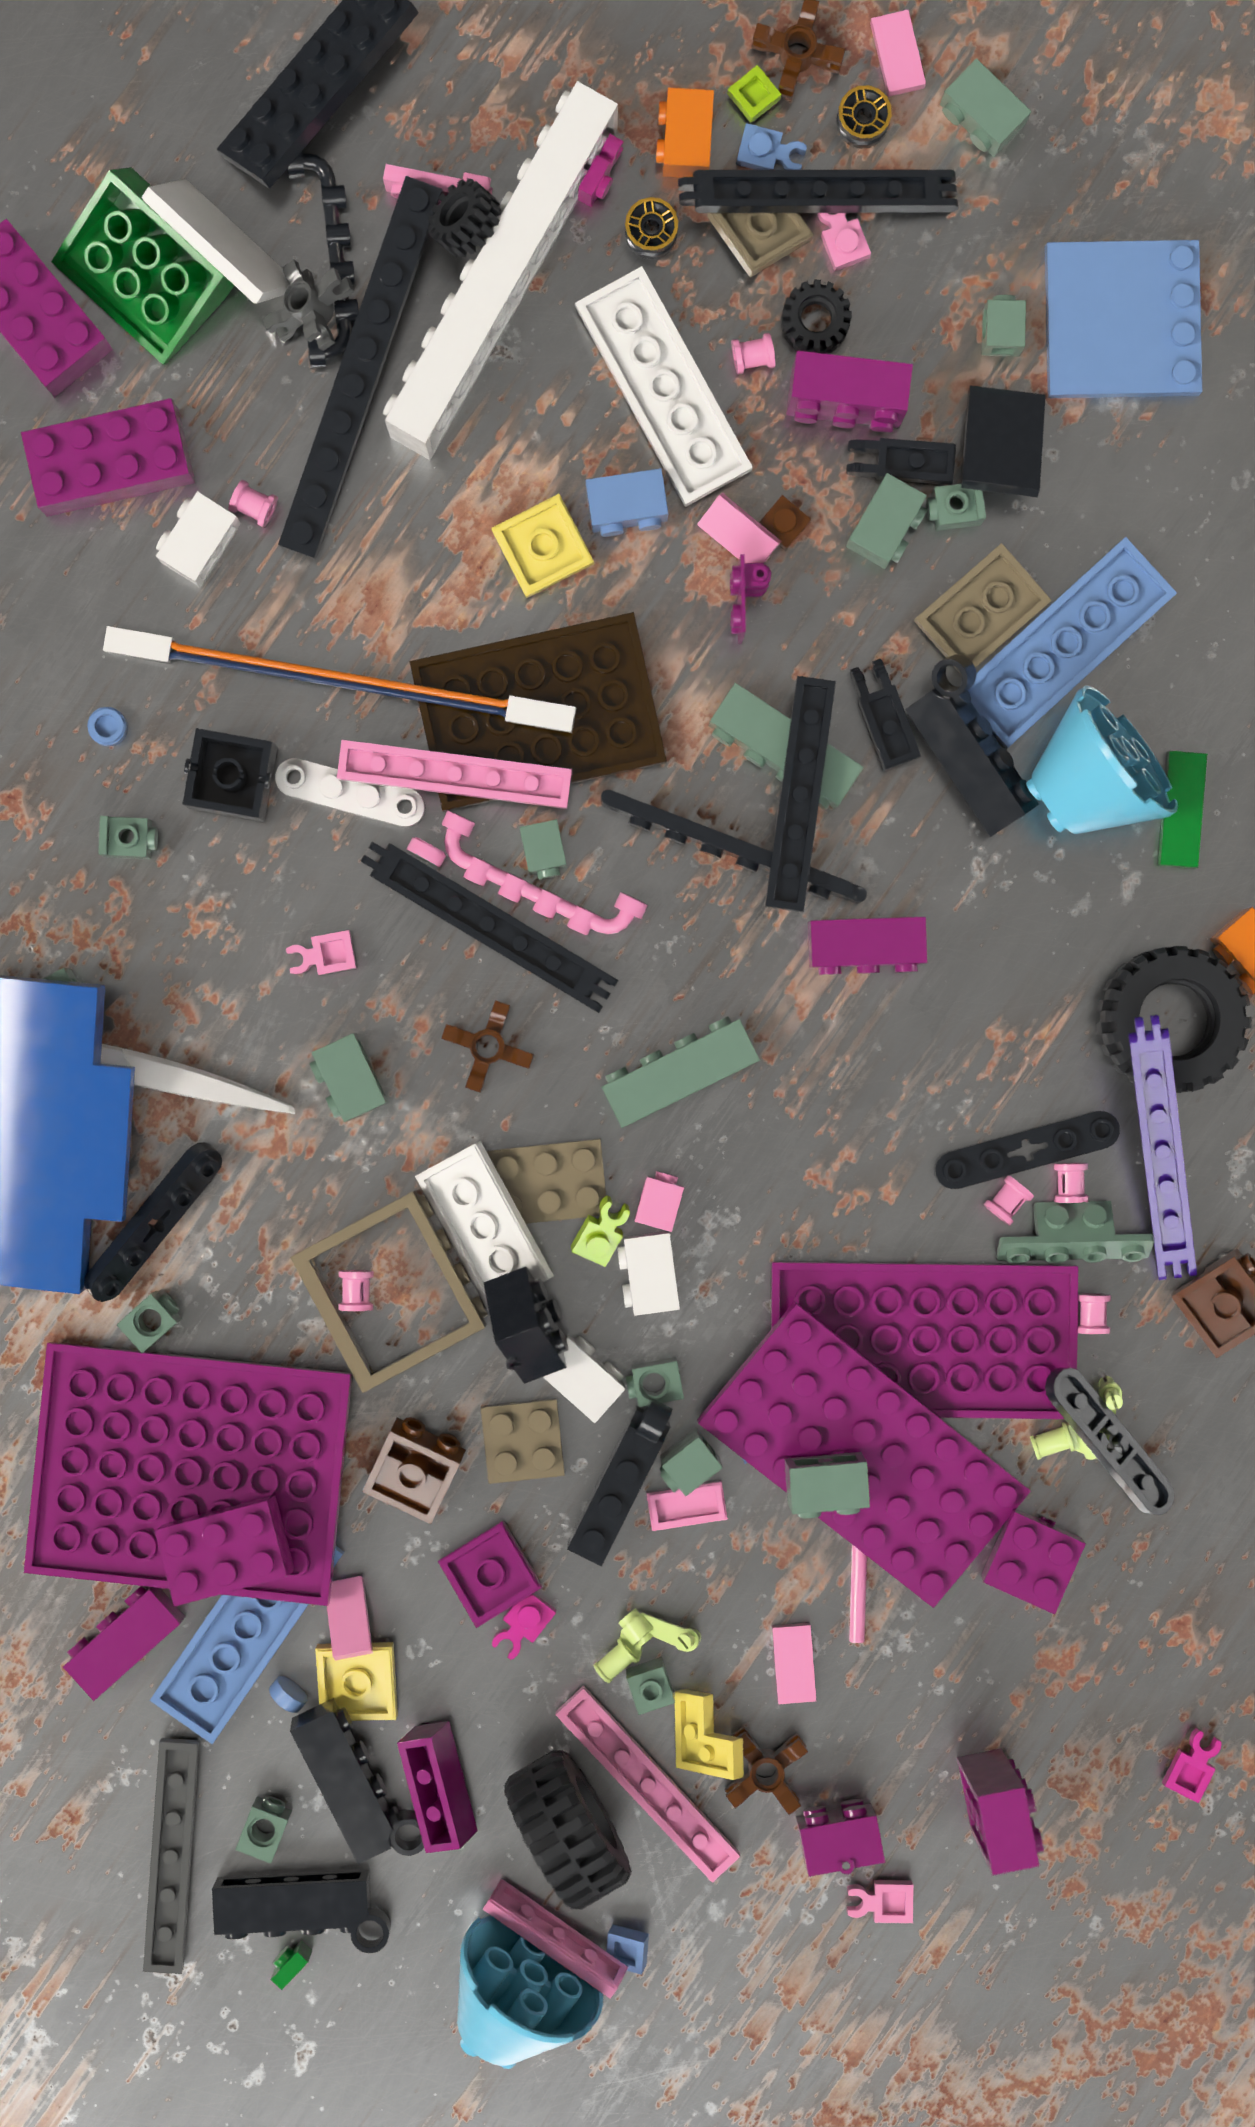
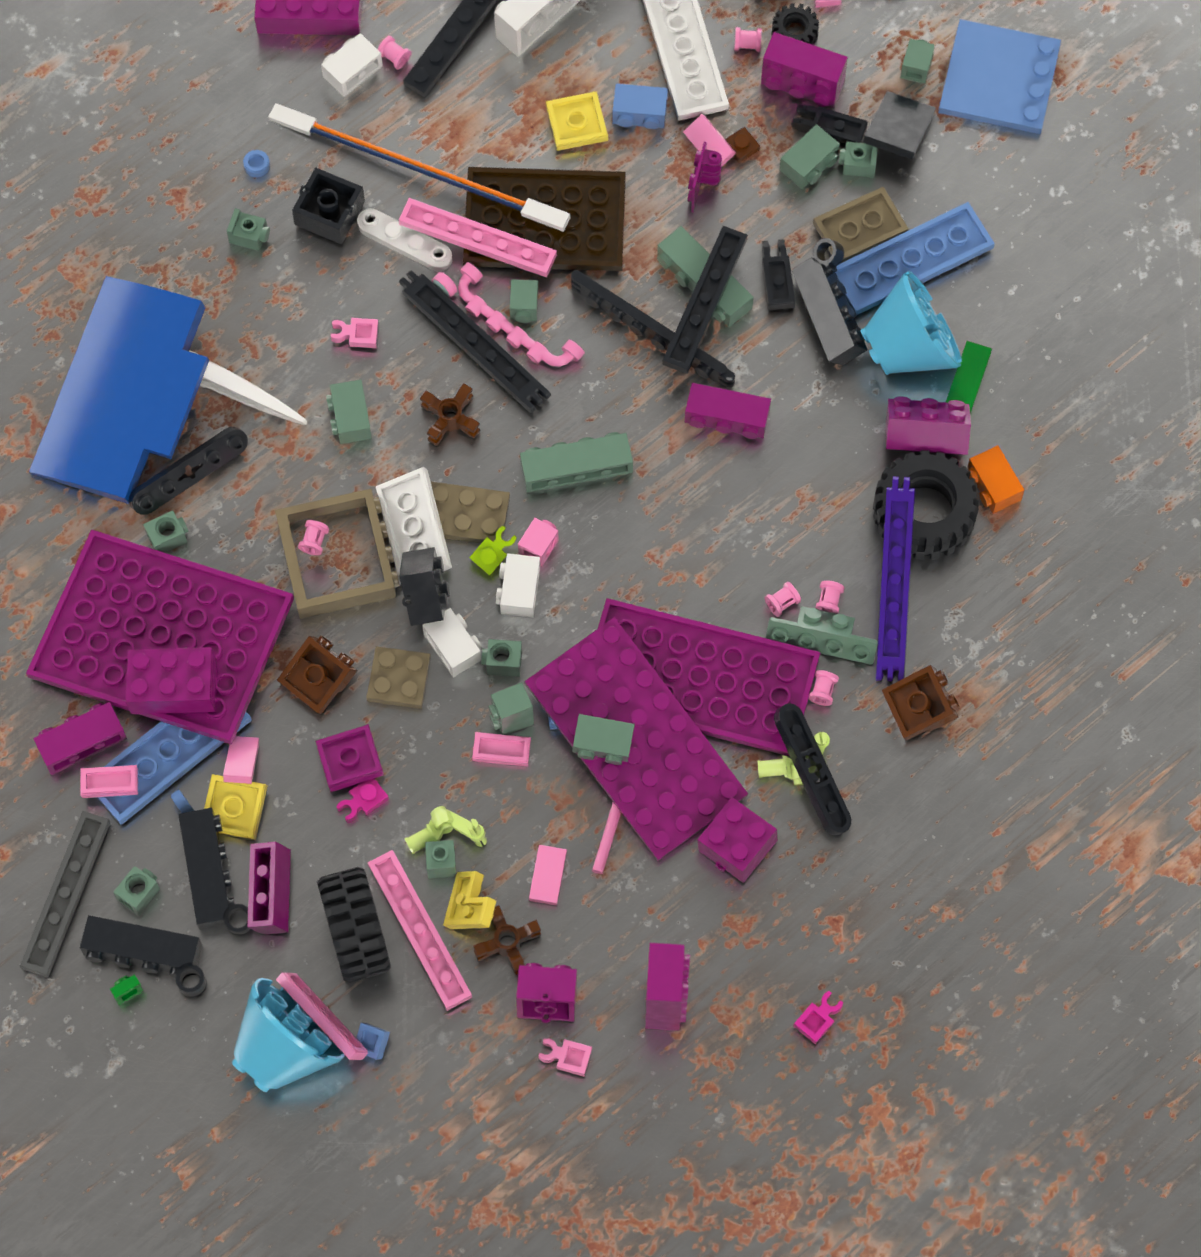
camera: 15 degrees right, 20 degrees down
black hinge [567,1399,673,1567] -> none
black piece [934,1111,1120,1189] -> none
none -> bright pink tile [81,765,138,798]
none -> magenta brick [885,396,971,455]

